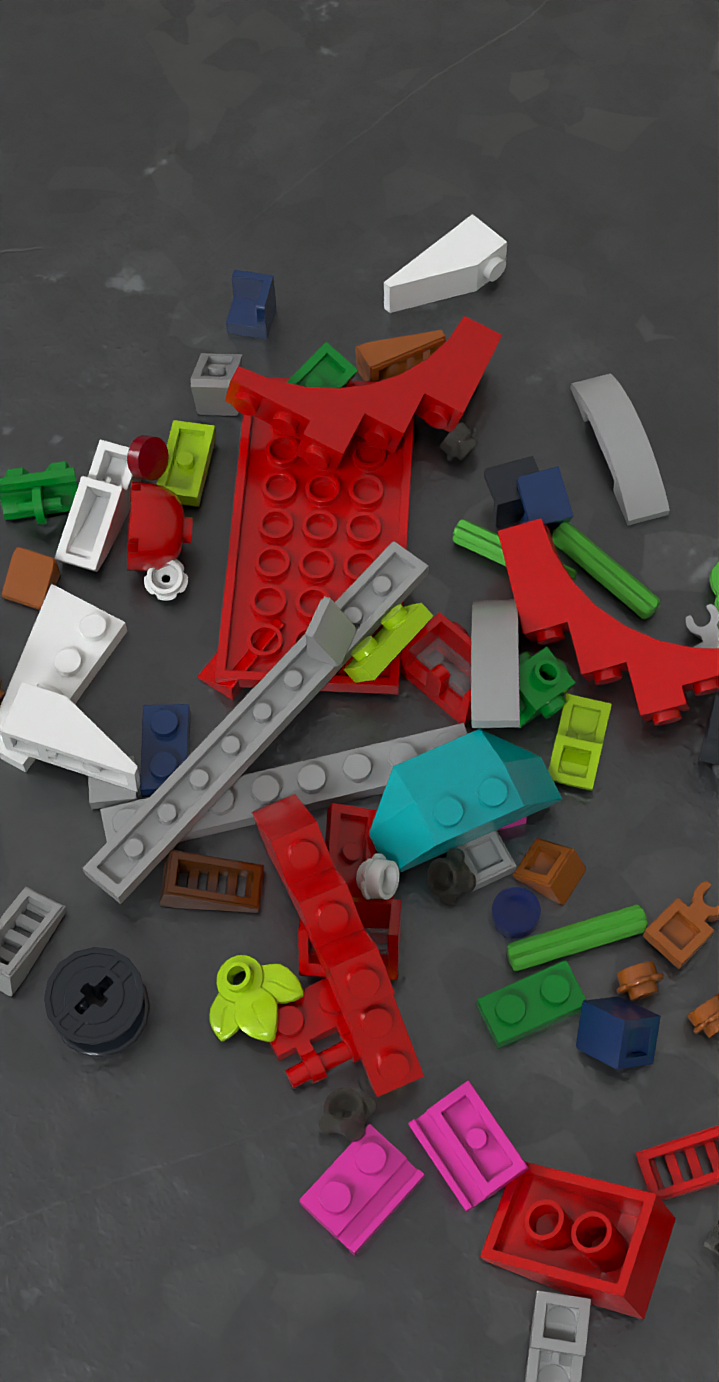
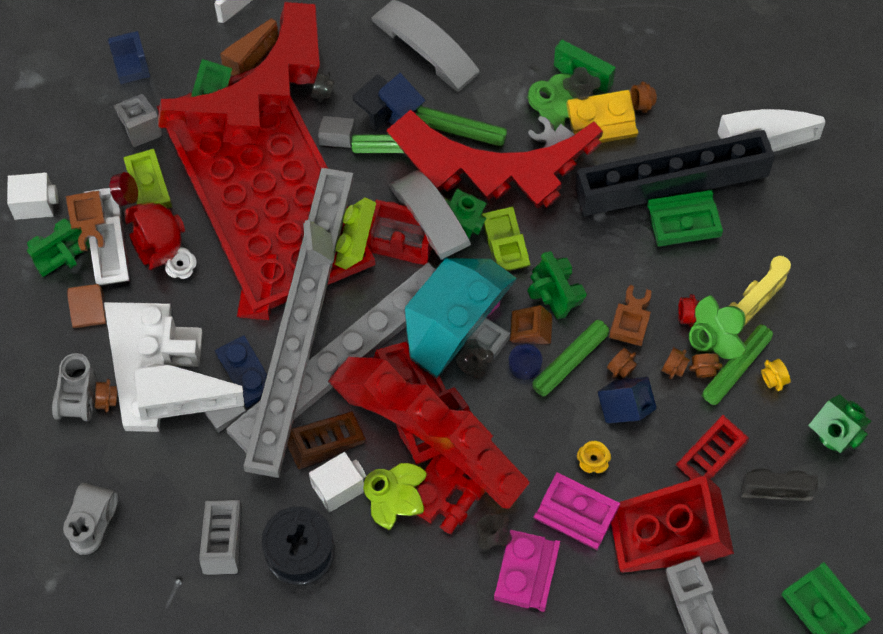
camera: 30 degrees left, 0 degrees up
white plate [356,853,399,900] -> none
green plate [476,960,587,1049] -> none
none -> white brick [7,172,59,220]
none -> dark orange plate [66,190,106,251]
none -> white panel [161,316,203,367]
none -> white brick [309,452,366,513]
none -> light grey slope [318,116,355,148]
none -> green hips [527,251,587,320]
none -> yellow plate [577,441,611,474]

